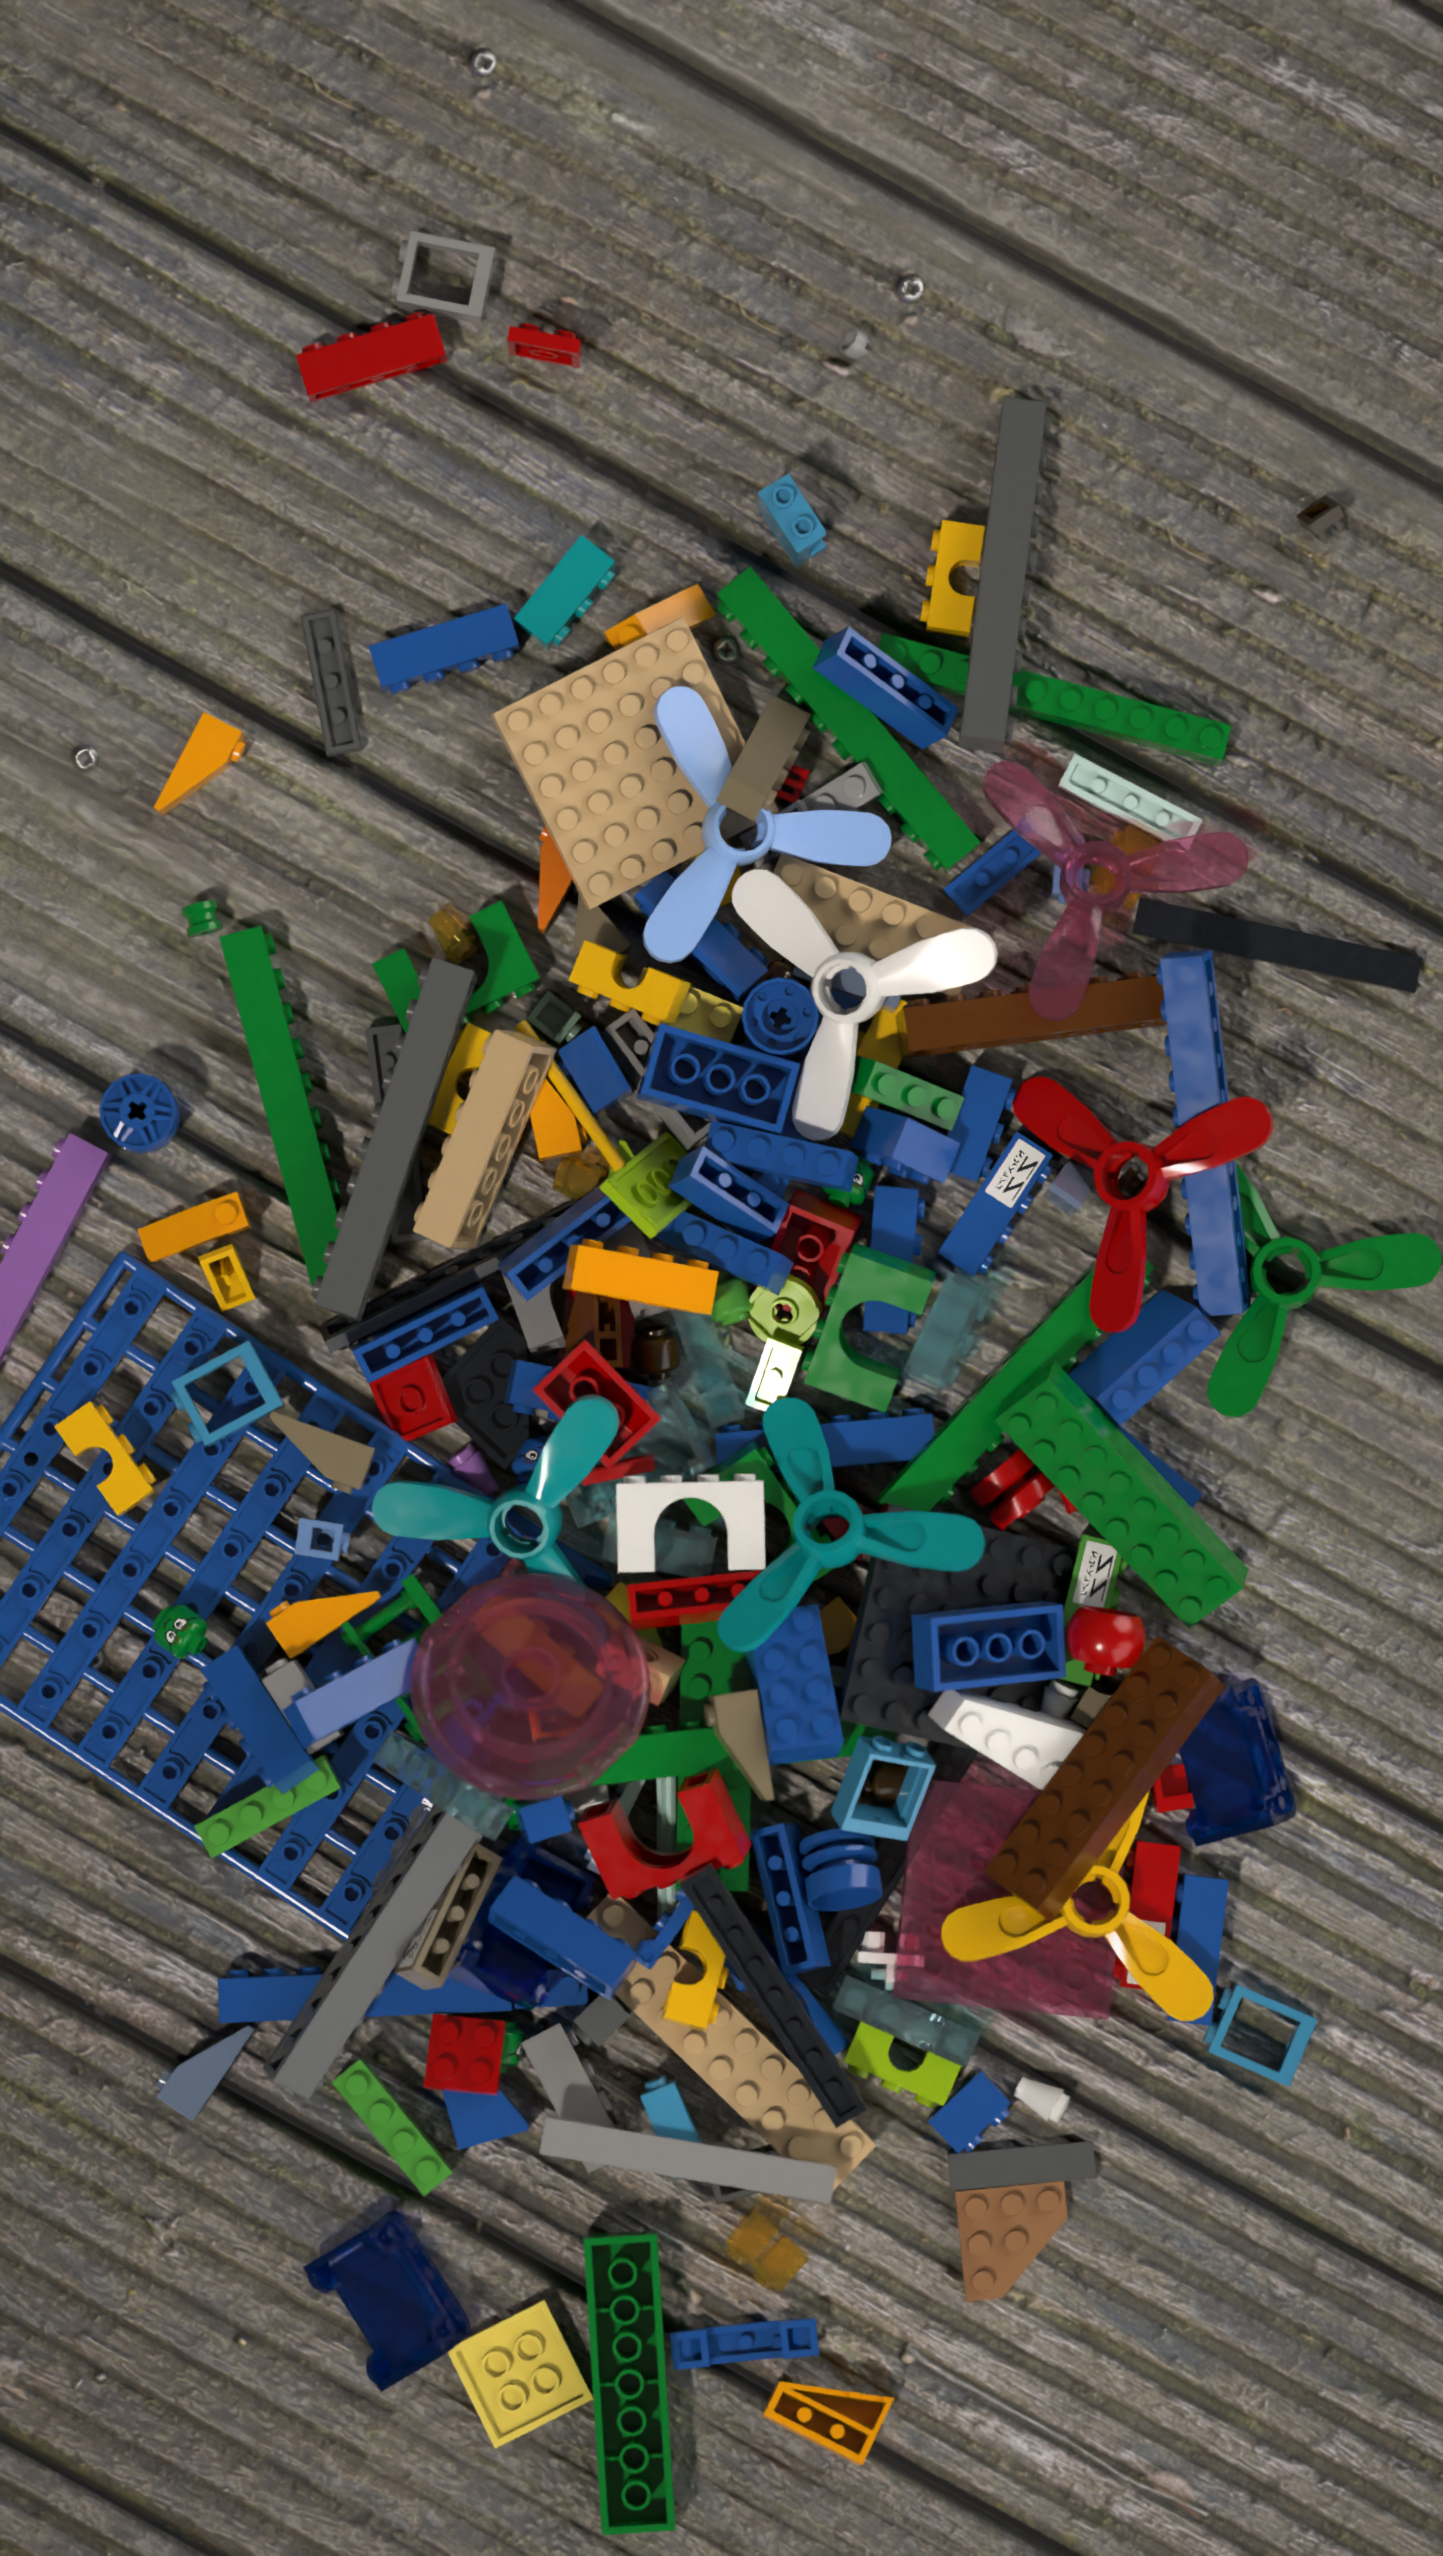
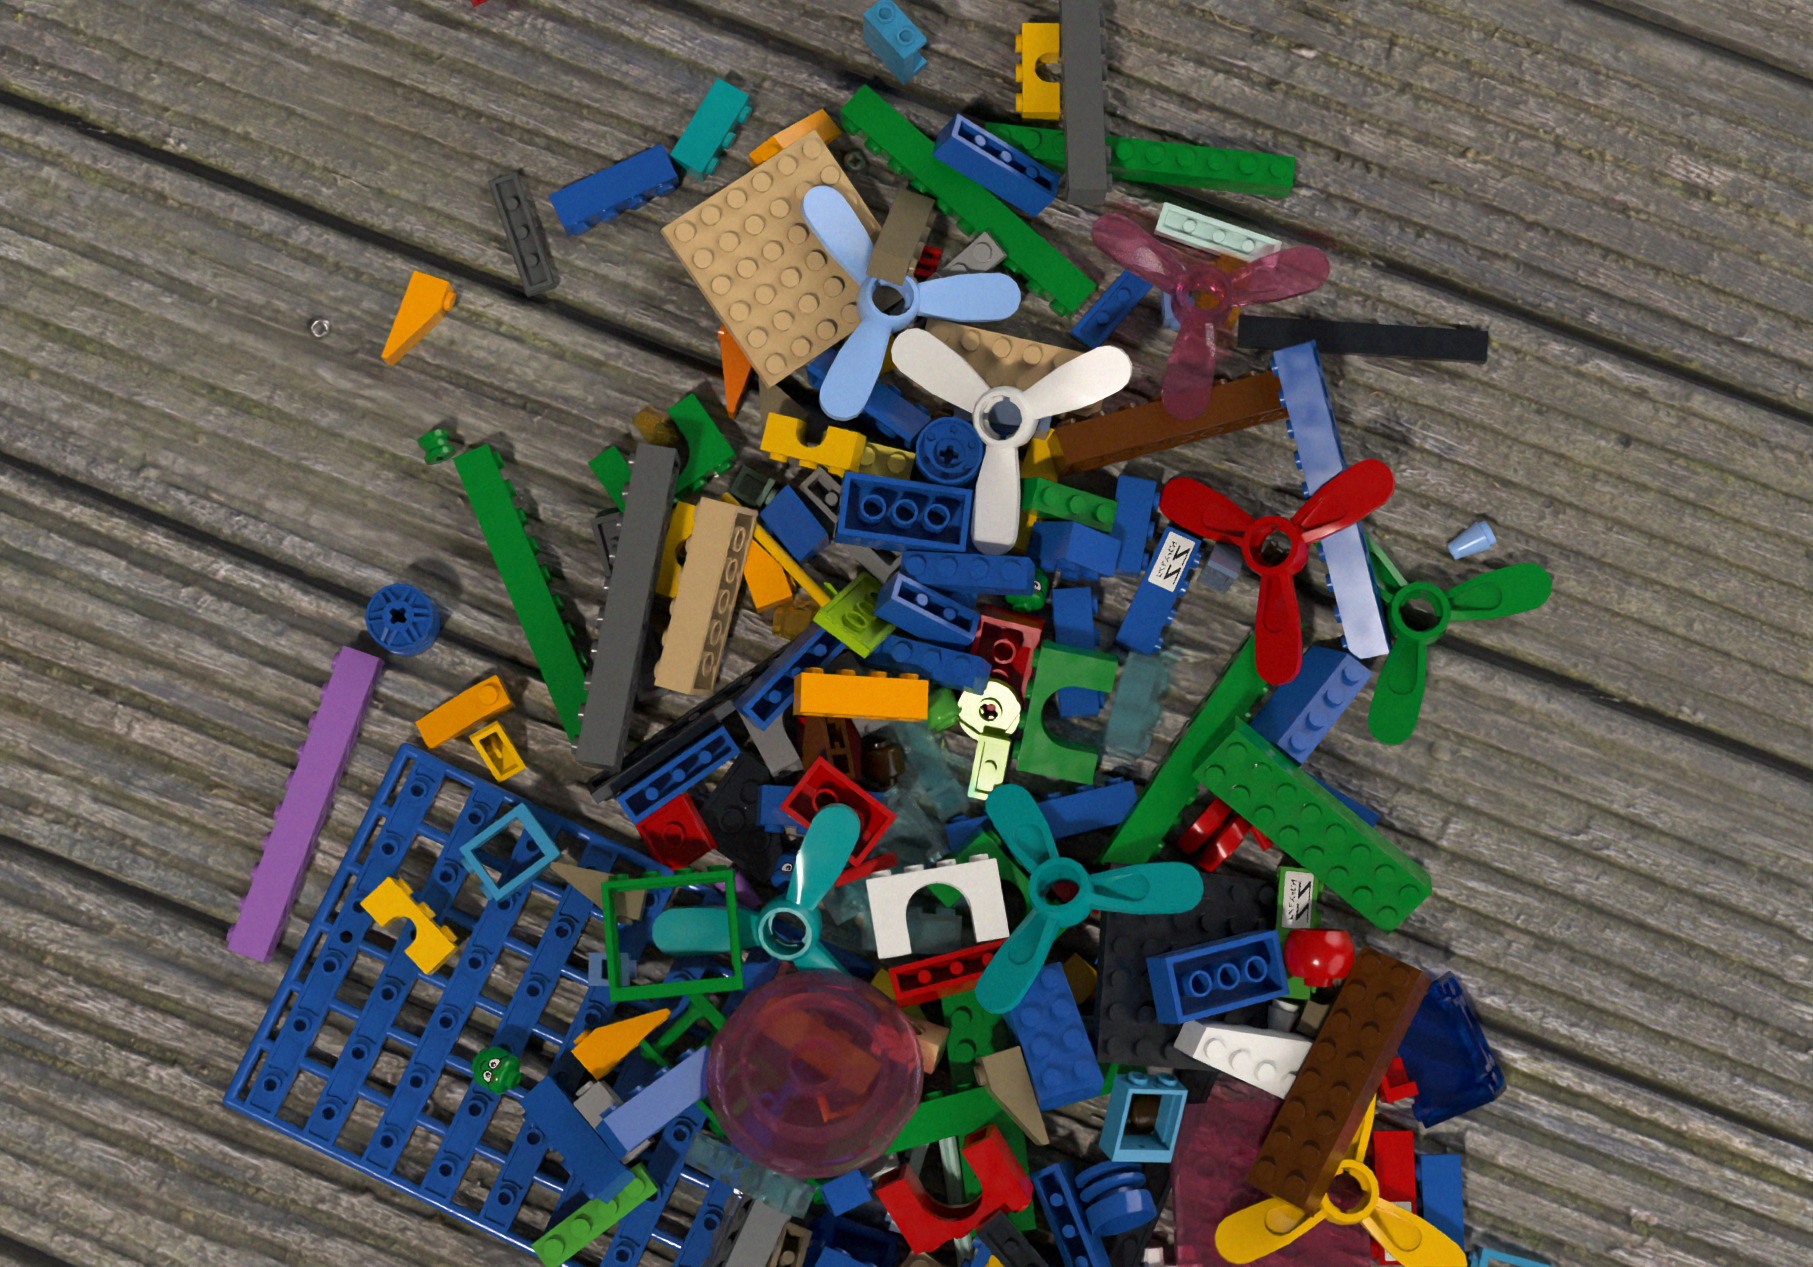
camera: 10 degrees left, 5 degrees down
none -> green window [601,865,745,1002]
none -> light blue cone [1446,520,1497,561]

